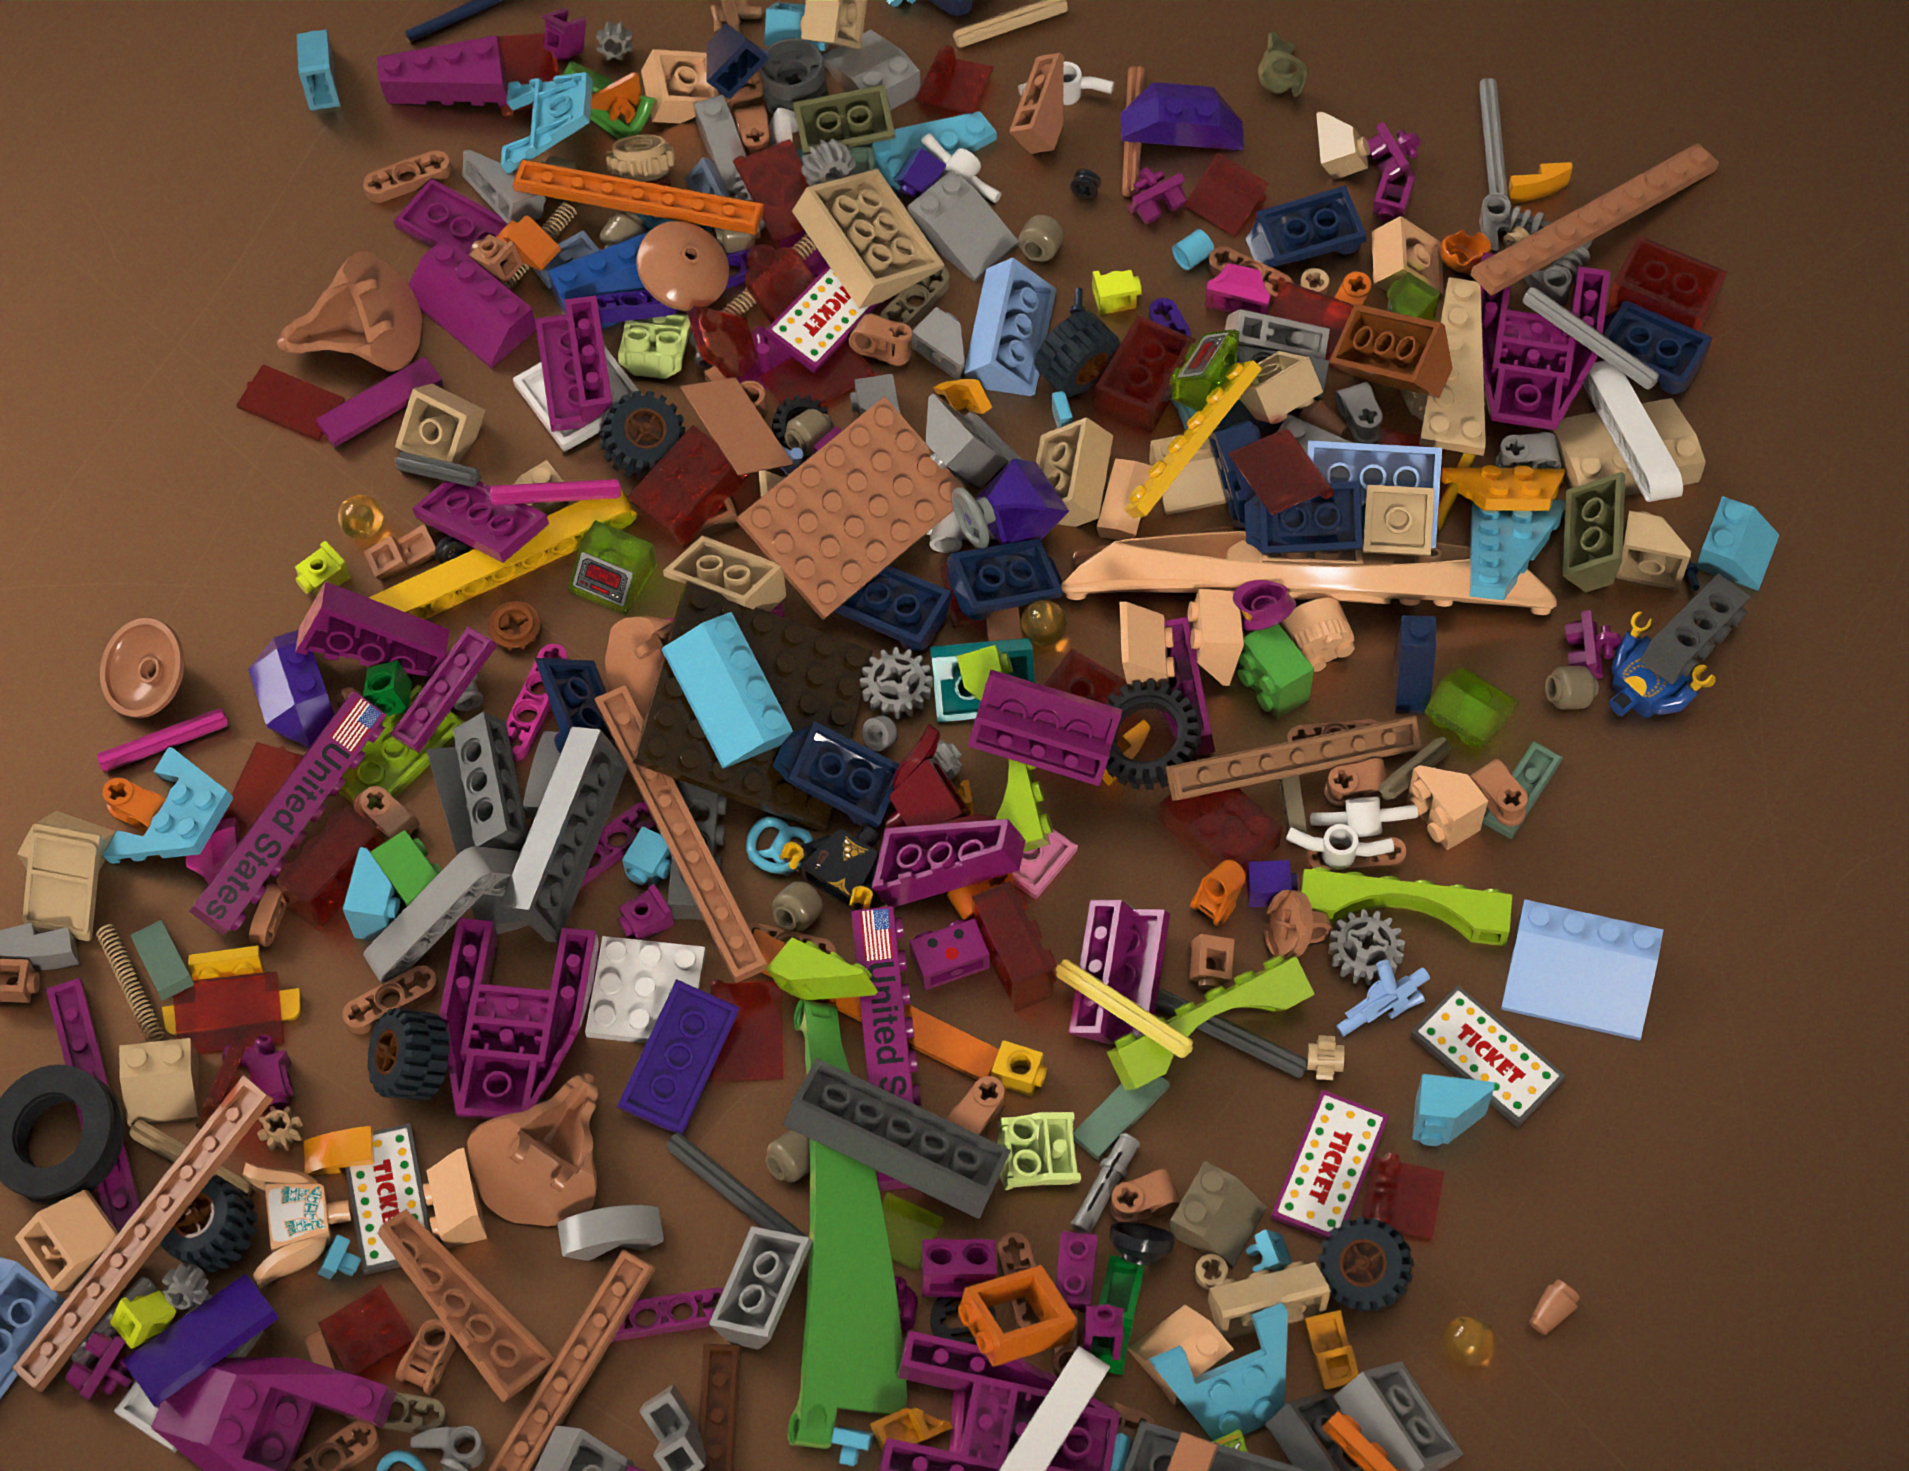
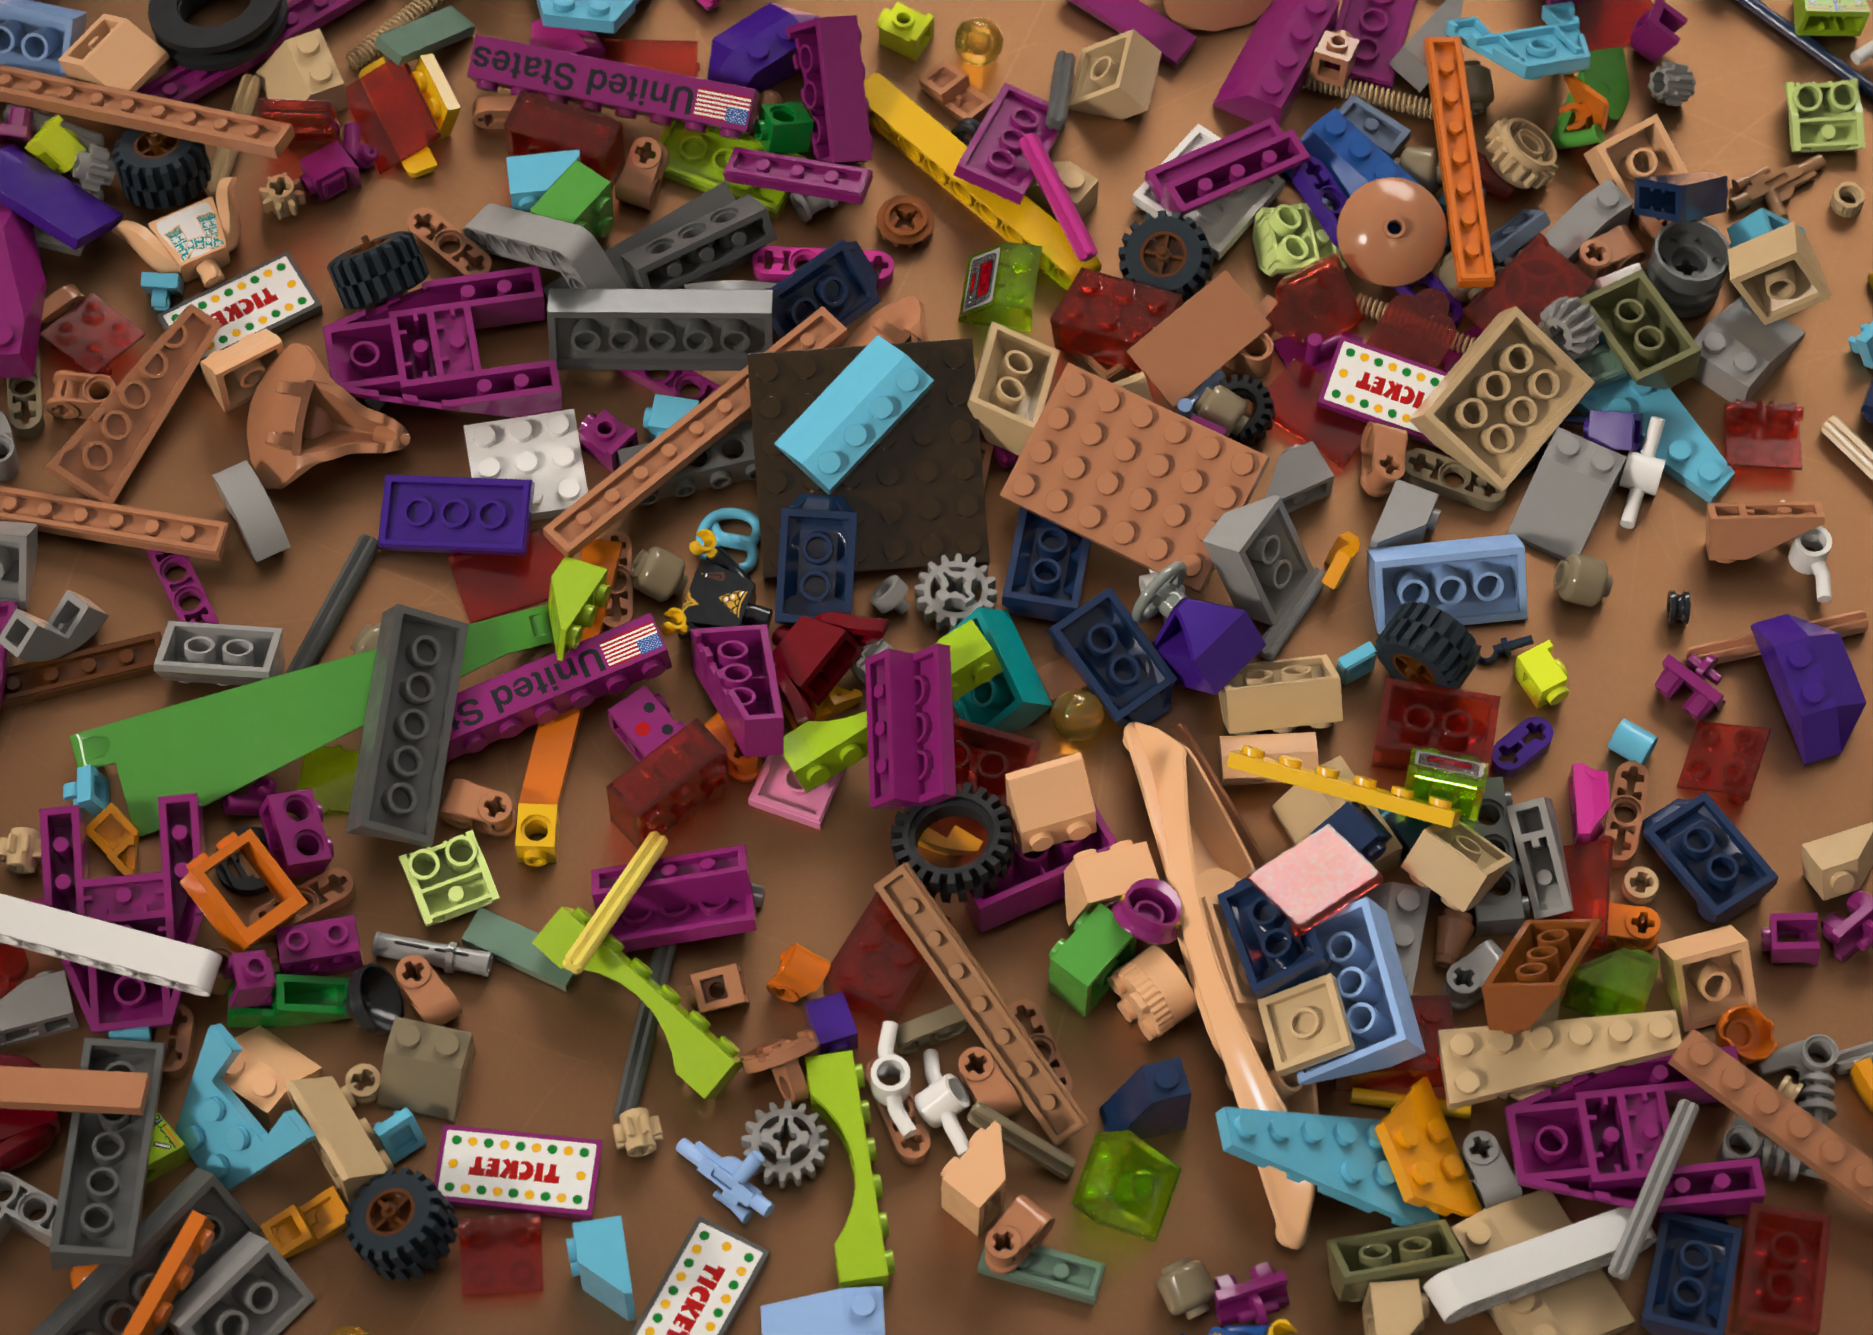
camera: 70 degrees right, 0 degrees up
light orange slope [304,1126,374,1176] -> none
orange slope [496,215,561,271] -> none

